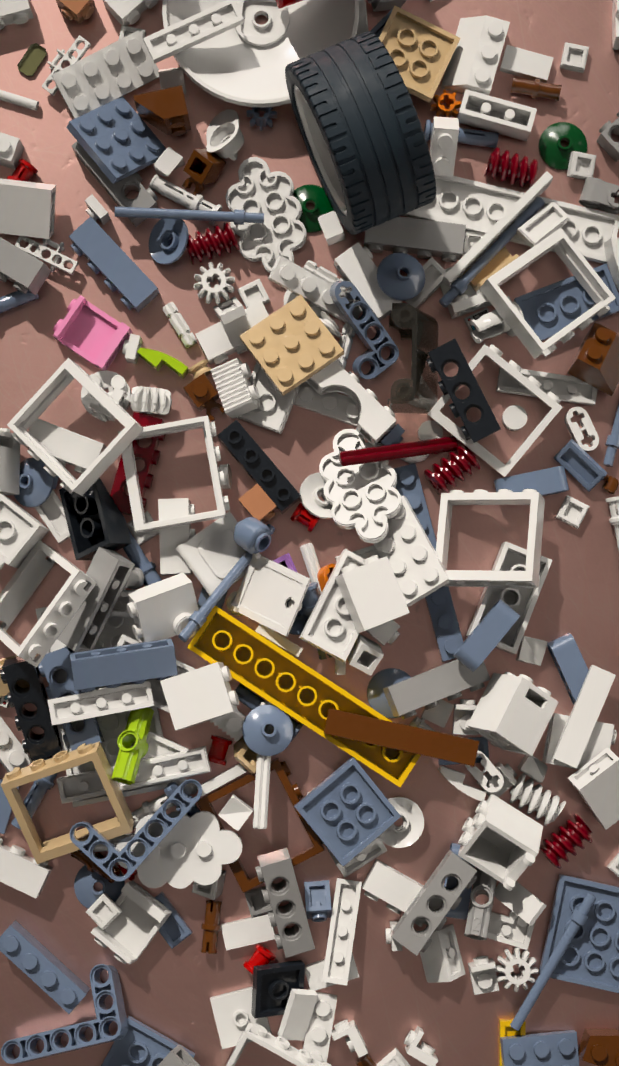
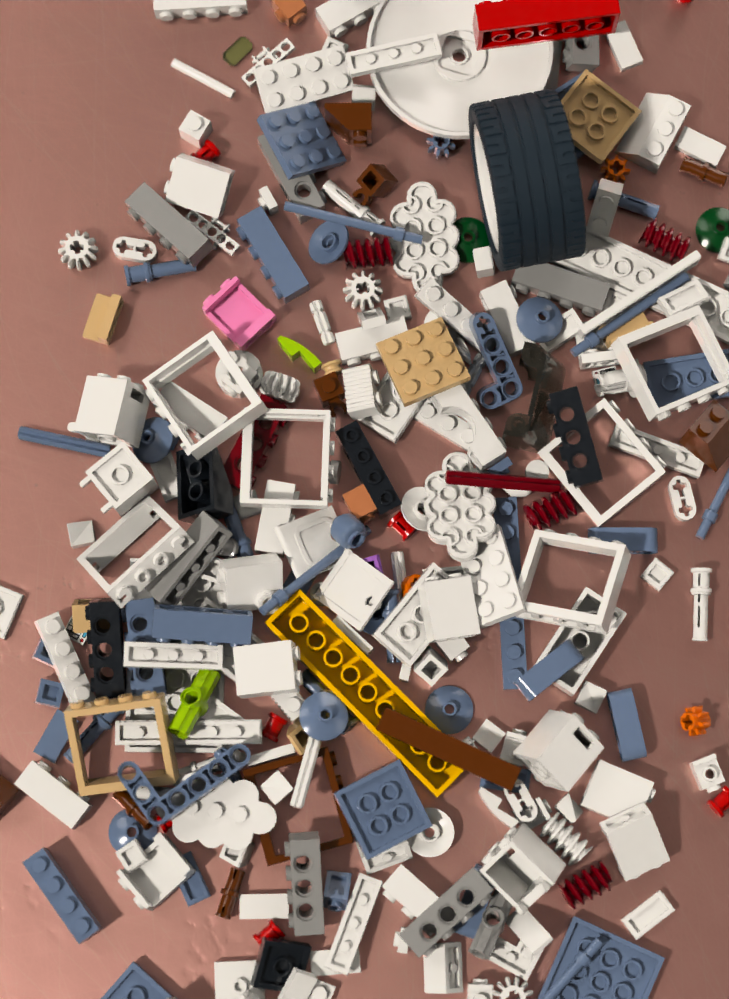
camera: 20 degrees right, 5 degrees down
sand blue beam [1,964,128,1064] -> none
white plate [122,334,143,364] -> none
white slope [154,147,185,176] -> none
white piece [206,109,244,161] -> none
light grey tile [244,886,272,917] -> none
white axle [303,260,347,292] -> none
light grey brick [383,659,490,719] -> none
white brick [458,89,537,141] -> none
white tile [502,405,527,431] -> none
white tile [552,665,616,769] -> none
sand blue tile [553,439,608,492] -> none
reddish brown hand [602,475,619,494] -> none

